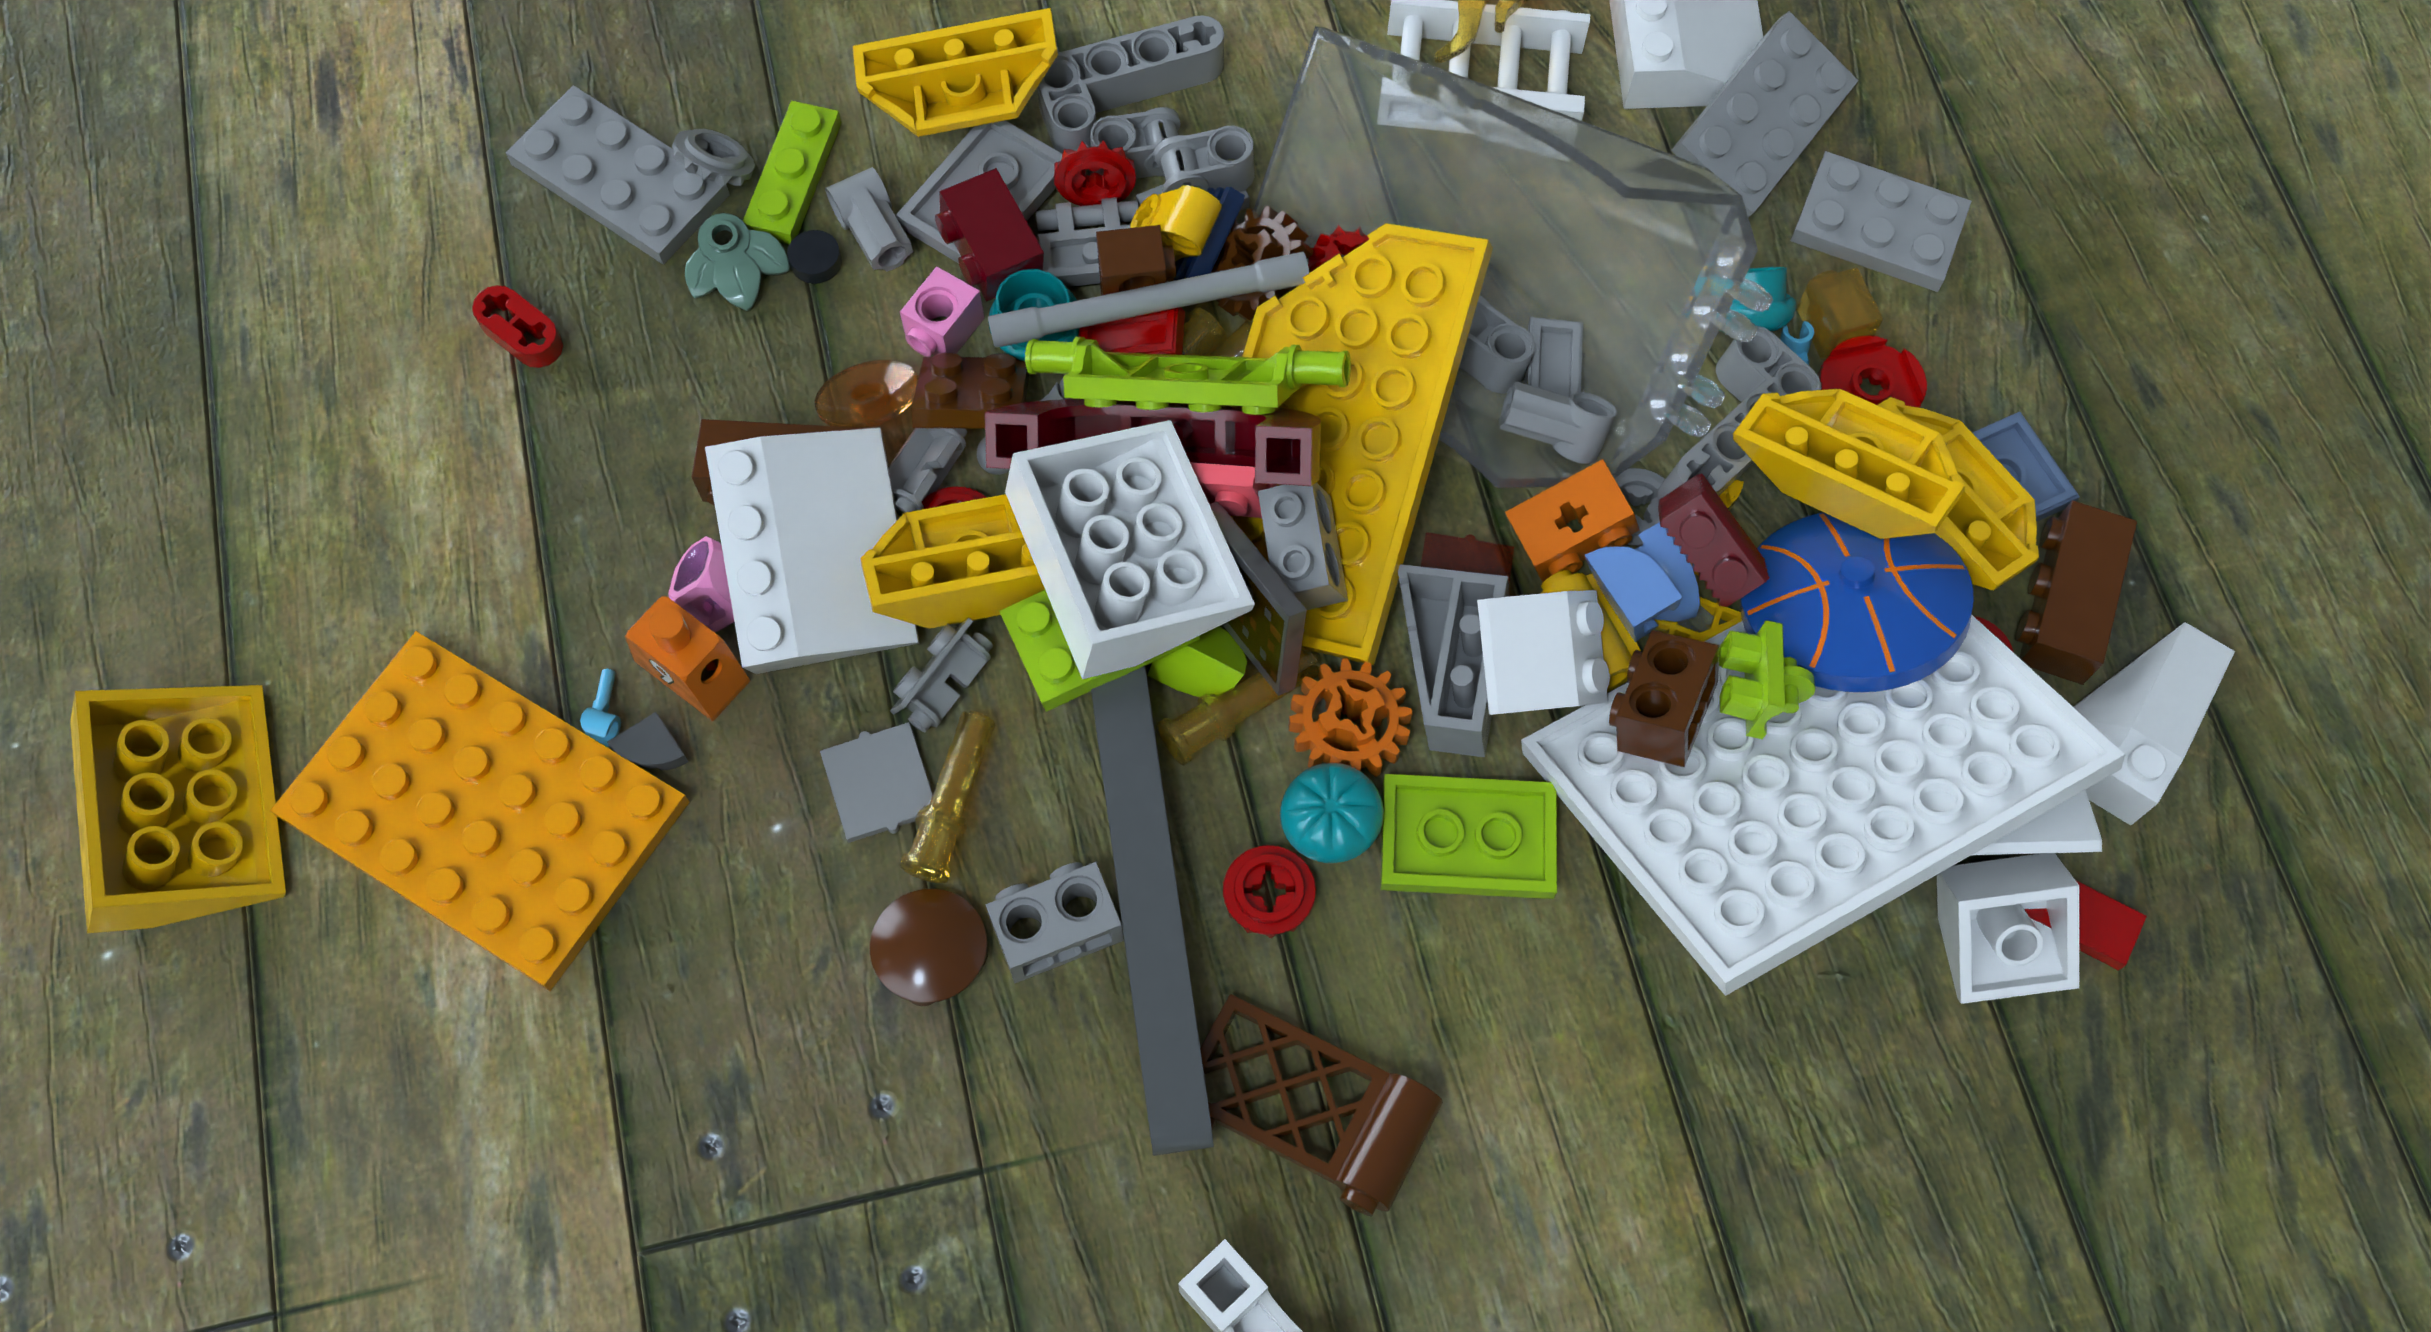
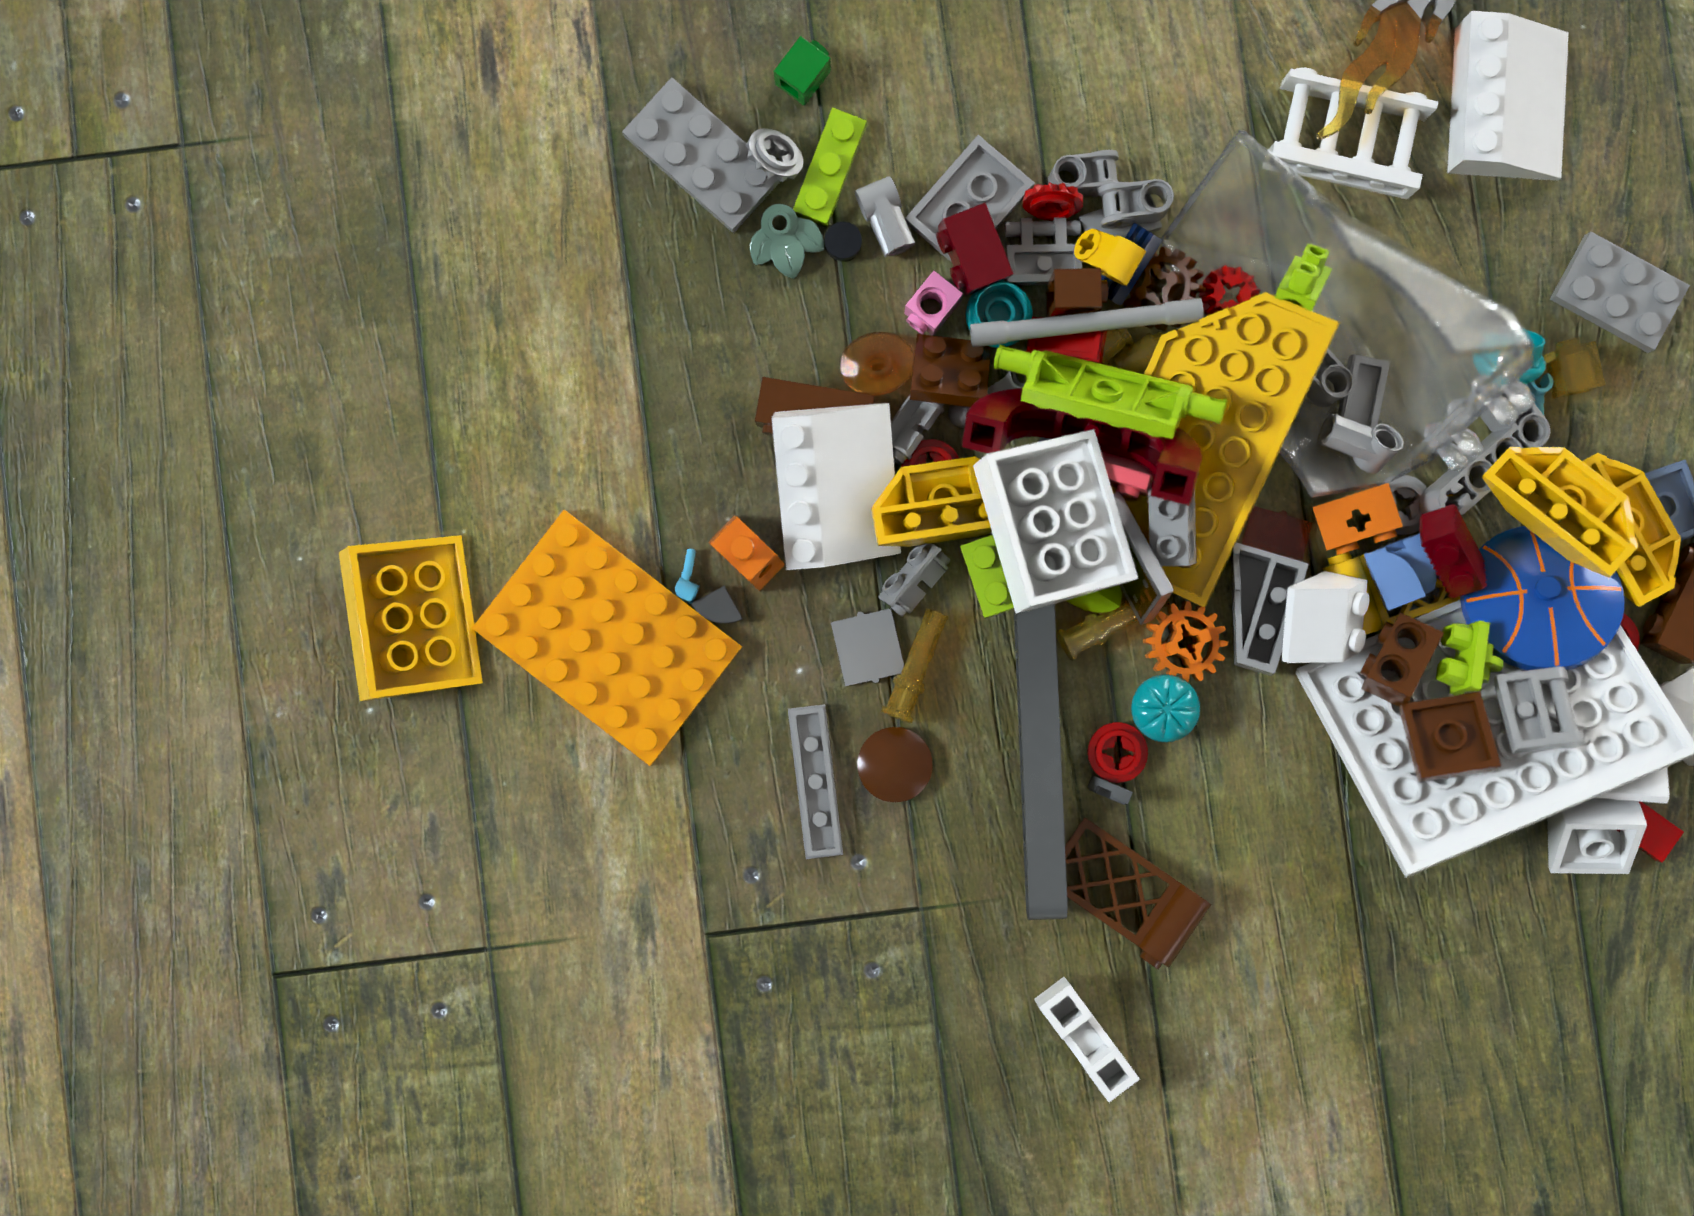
camera: 10 degrees right, 20 degrees up
red beam [472,285,563,368] -> none
bright pink rock [668,536,734,633] -> none
yellow wedge [852,8,1058,137] -> none
light grey brick [985,862,1124,983] -> none
light grey beam [1037,15,1224,154] -> none
lime plate [1380,774,1557,899] -> none
light grey plate [1671,11,1859,221] -> none
red plate [1817,335,1927,408] -> none
none -> green brick [773,36,831,106]
none -> light grey tile [788,704,843,859]
none -> dark grey tile [1087,775,1133,805]
none -> lime hips [1274,244,1332,311]
none -> reddish brown plate [1399,692,1501,783]
none -> light grey plate [1493,667,1586,754]

